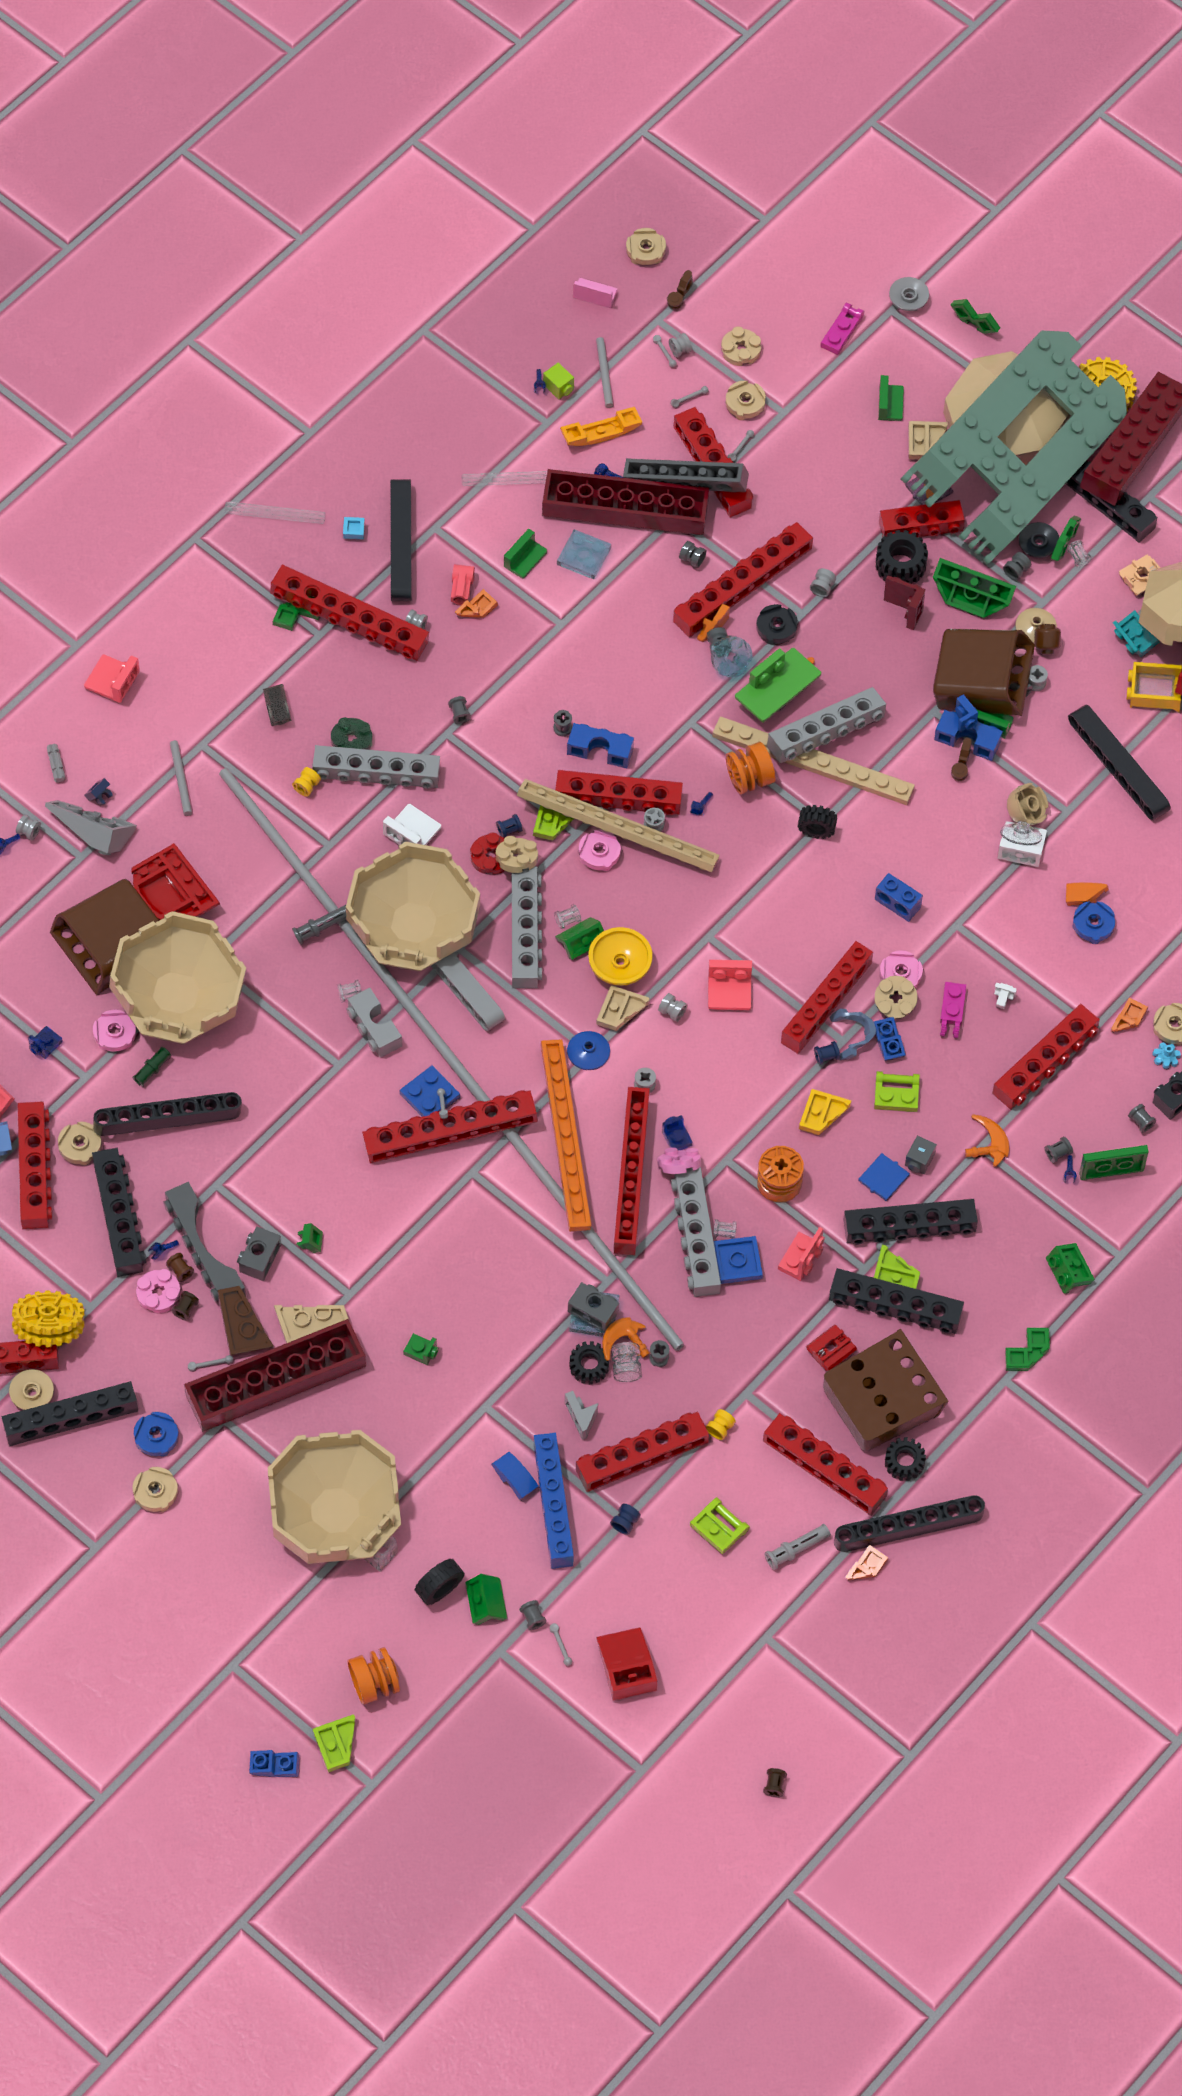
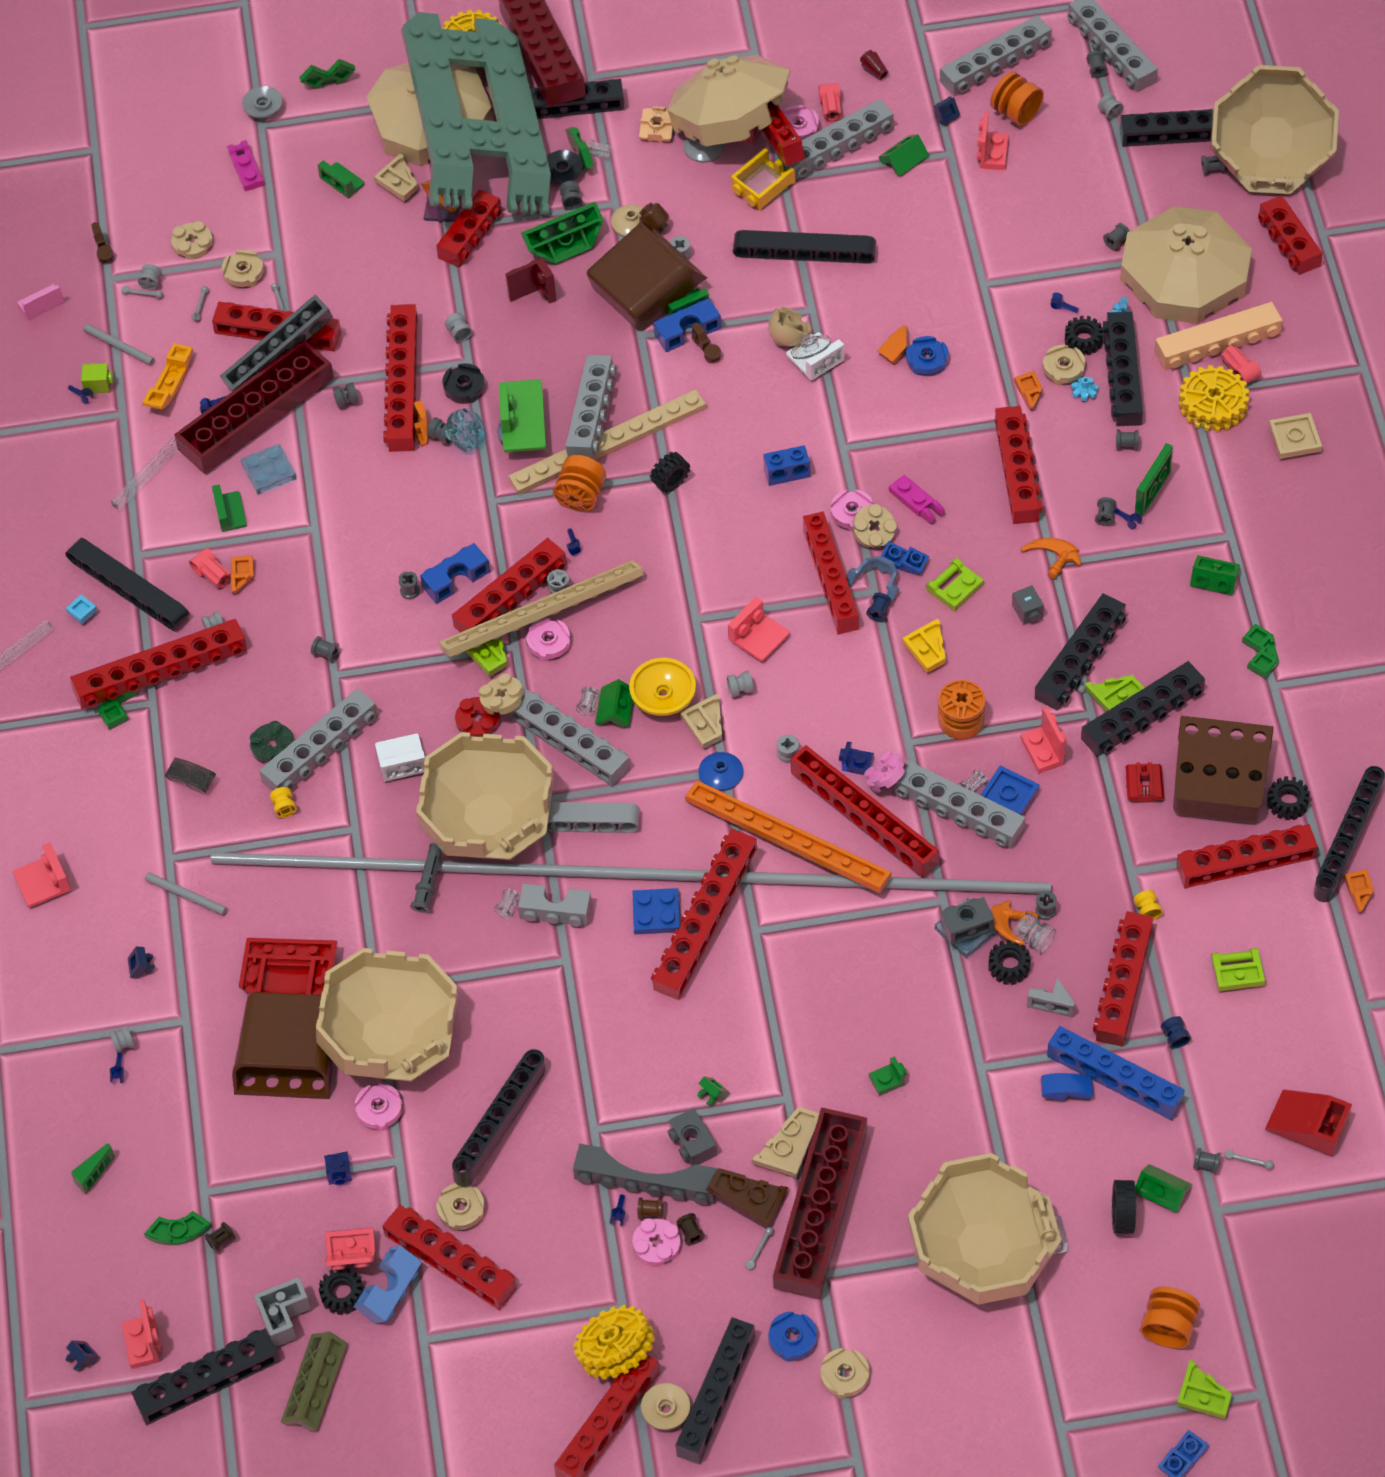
camera: 45 degrees left, 5 degrees down
light grey wedge [45,800,137,855] -> none
light grey axle [47,744,65,783] -> none
black brick [92,1147,146,1277] -> none
dark green pin [132,1047,171,1087] -> none
light grey hinge [437,1088,448,1118] -> none
dark blue bush [496,814,523,838] -> none
tan plate [626,228,666,265] -> none
light grey pin [764,1524,831,1570] -> none
blue piece [858,1153,910,1201] -> none
black tyre [875,530,928,584] -> none
blue bracket [955,694,978,732] -> none
white brick [994,983,1017,1009] -> none
teal bracket [1113,610,1160,657] -> none

